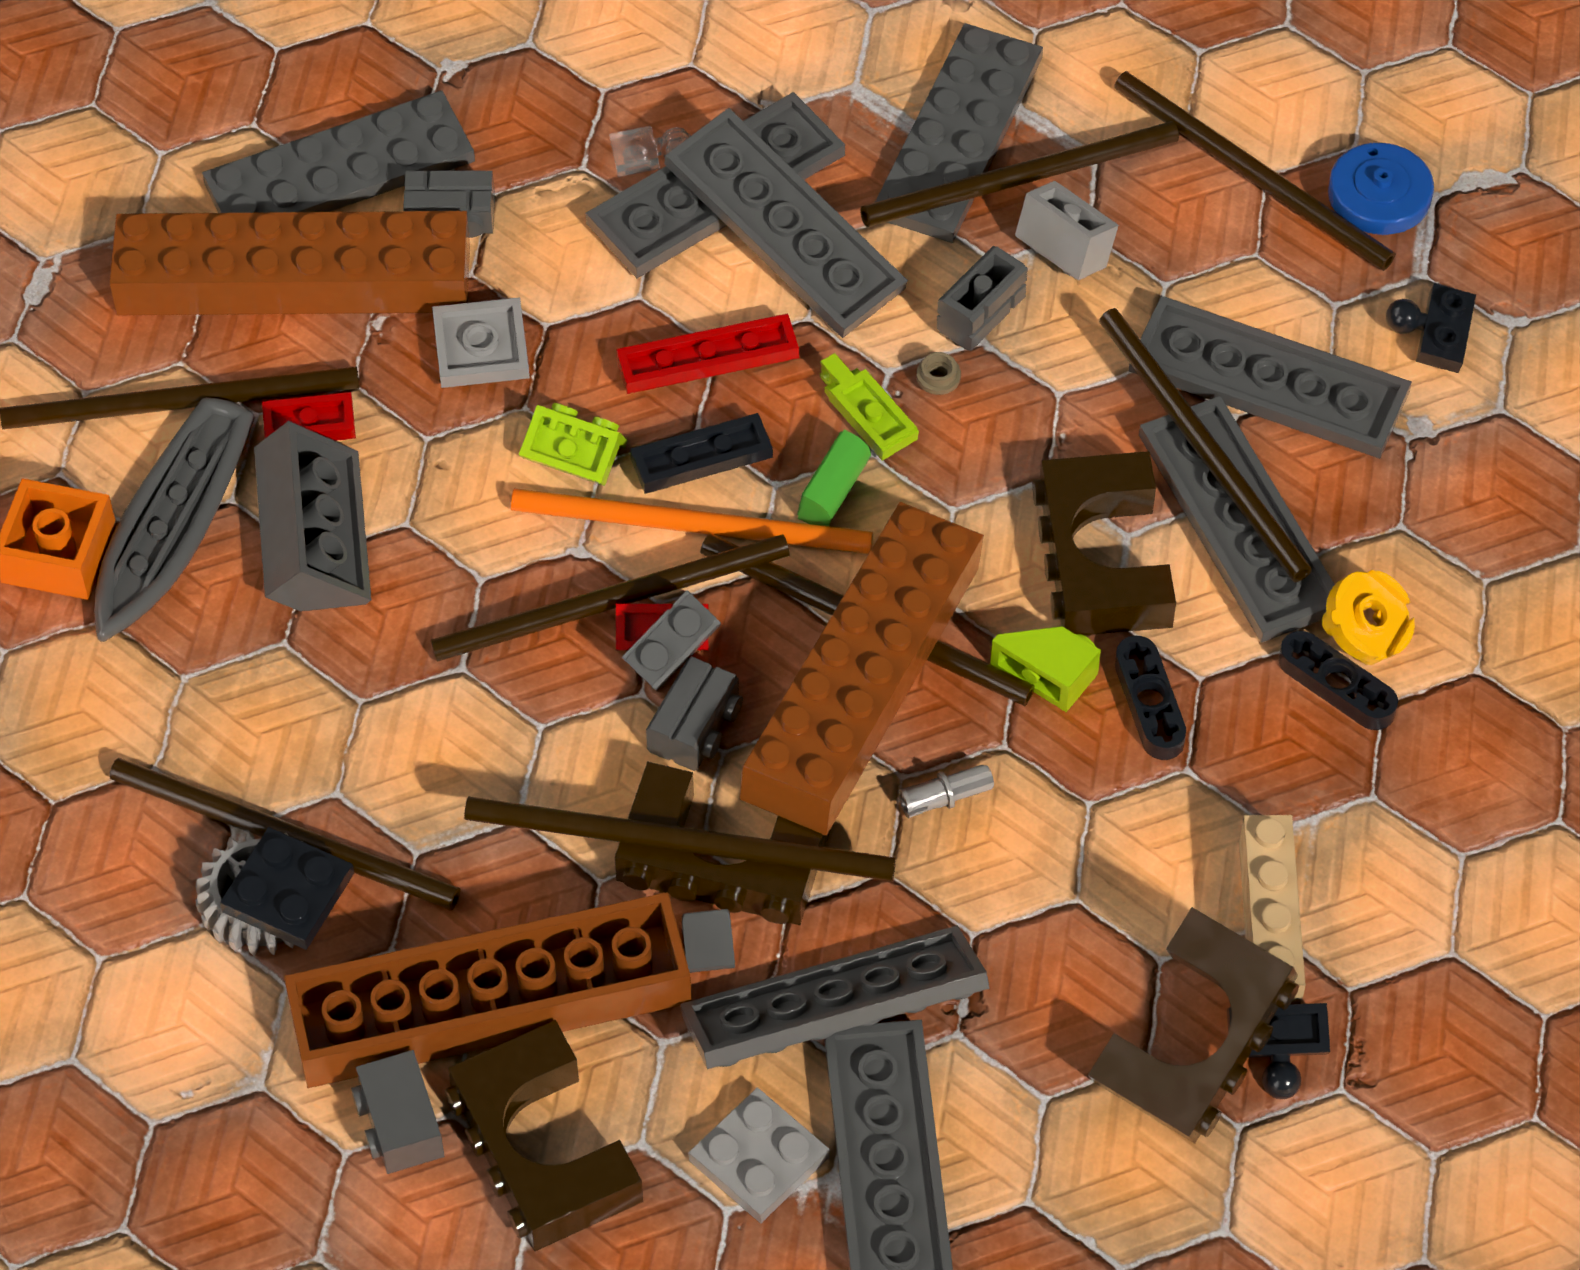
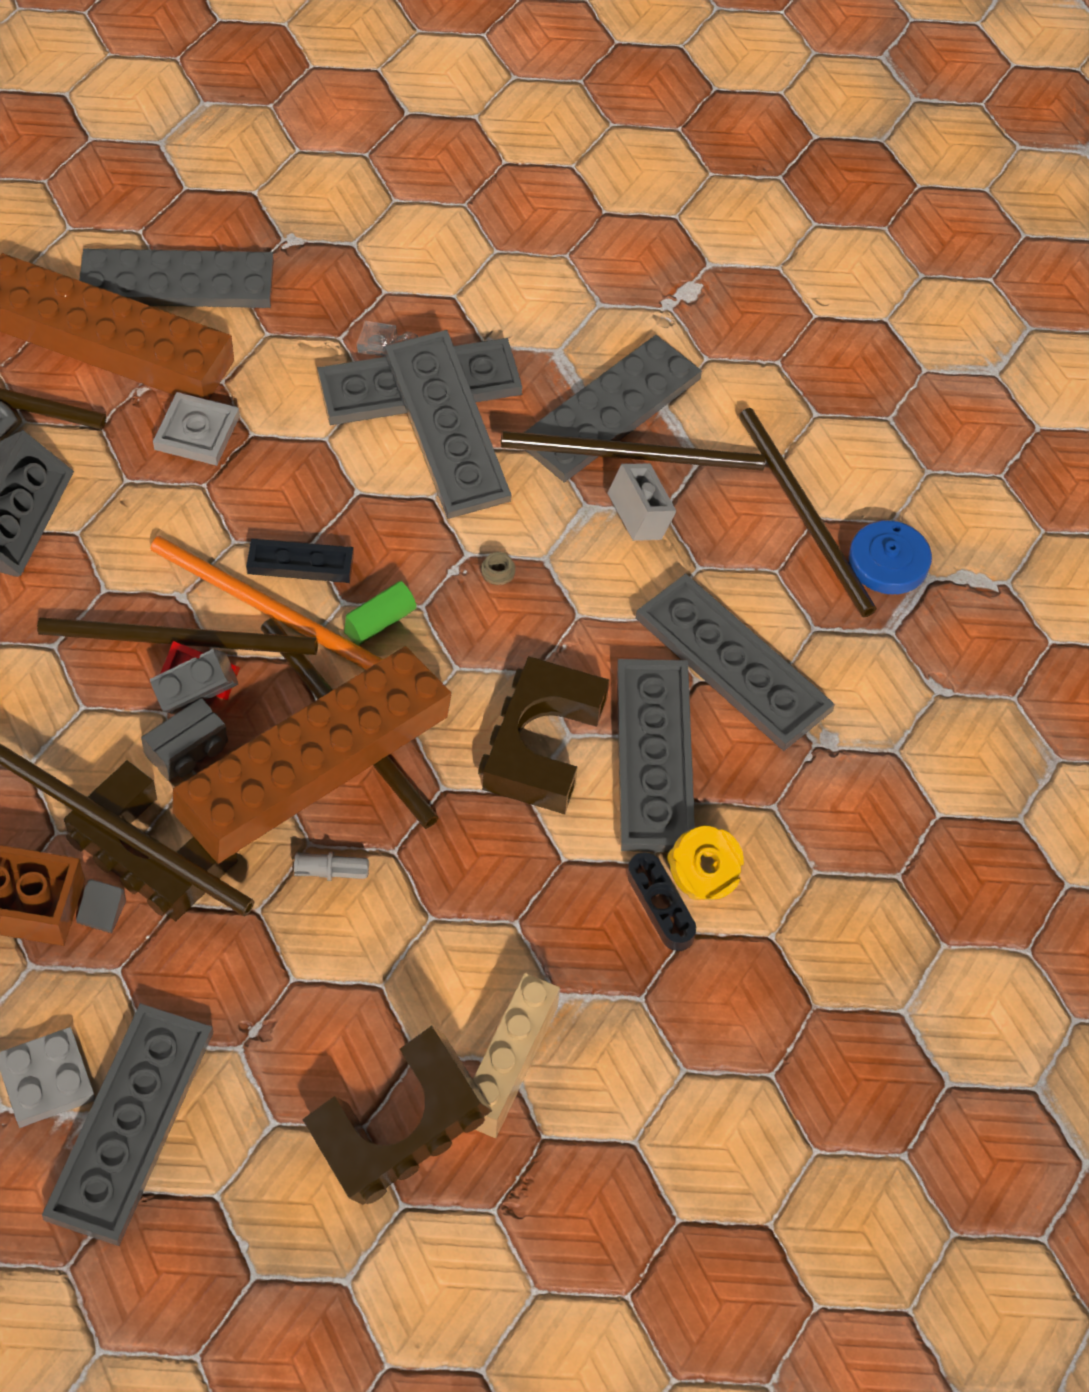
camera: 20 degrees right, 0 degrees up
red plate [262,392,356,441] -> none
dark grey brick [404,171,495,238] -> none
lime bracket [519,403,628,486] -> none
red plate [616,313,799,394] -> none
dark grey plate [680,925,990,1069] -> none
lime hinge [820,353,919,461] -> none
dark grey brick [937,246,1028,351] -> none
lime slope [990,626,1101,712] -> none
dark brown piece [1099,308,1312,582] -> none
black beam [1115,635,1186,760] -> none
black plate [1227,1003,1330,1099] -> none
black plate [1386,283,1476,373] -> none

